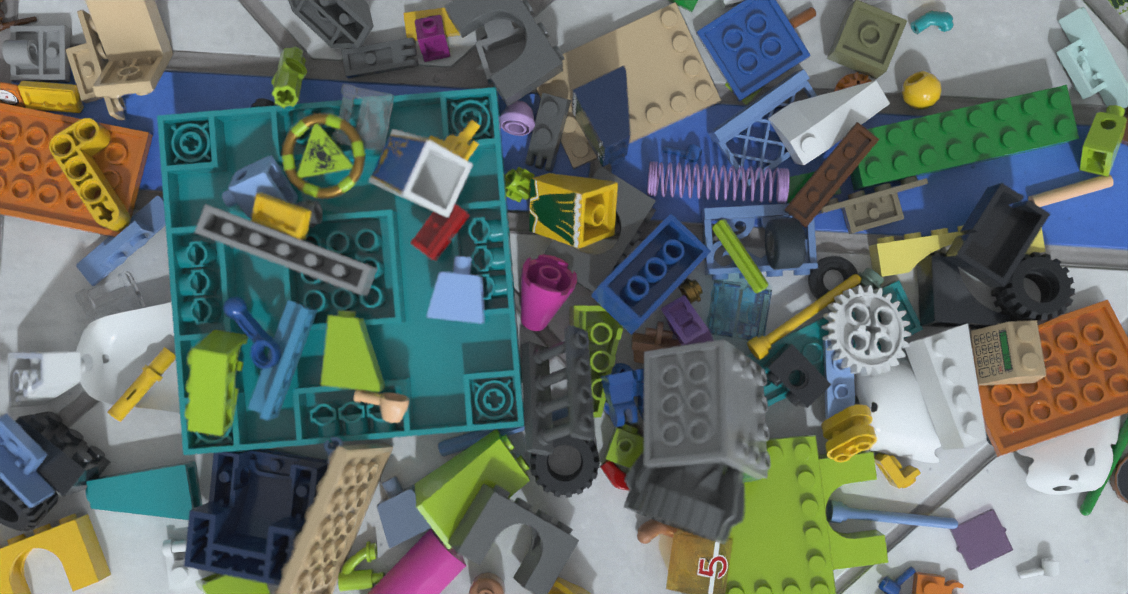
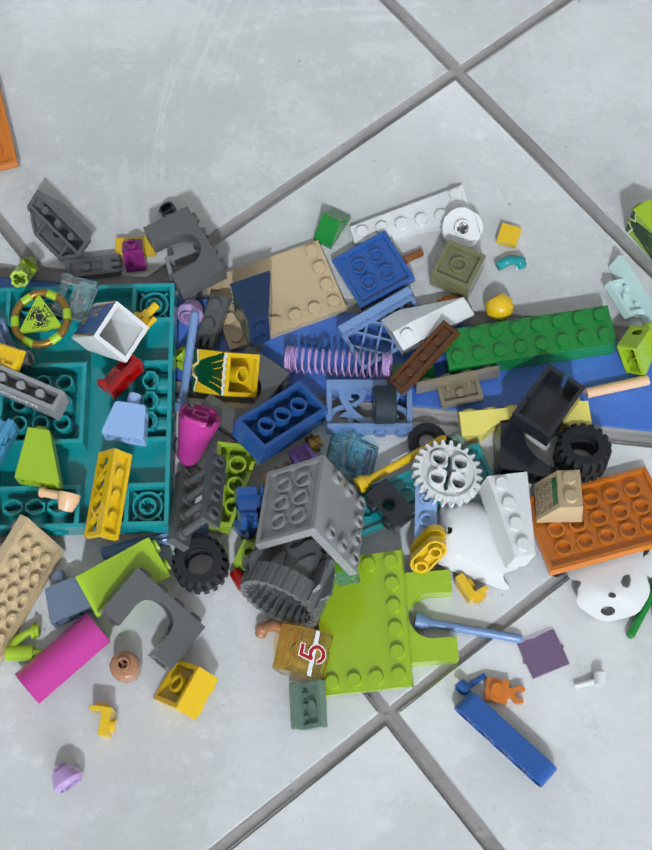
camera: 10 degrees right, 20 degrees down
lime axle [712,219,769,293] -> none
none -> yellow fence [84,448,132,541]
none -> medium blue piece [175,310,199,411]

